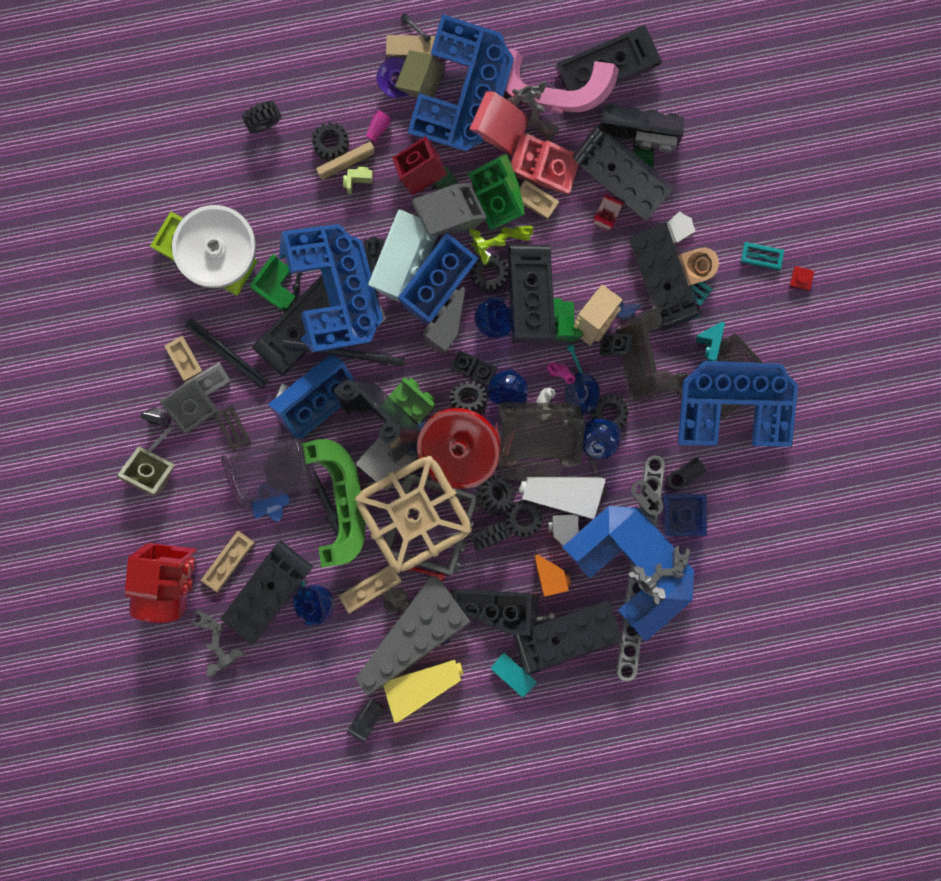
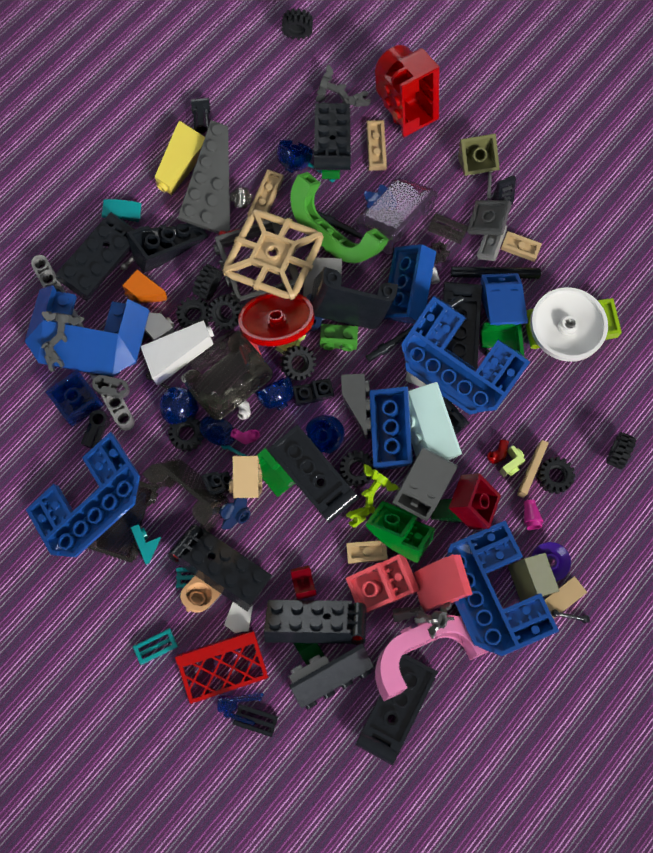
camera: 140 degrees right, 10 degrees down
red plate [789,266,815,292] -> none
none -> red fence [175,630,269,704]
none -> clear blue plant [217,693,264,725]
none -> black tile [233,704,278,737]
none -> black tyre [281,8,313,40]
none -> clear smoke gear [430,240,450,265]
none -> blue slope [480,273,528,326]
none -> red arm [487,440,509,464]

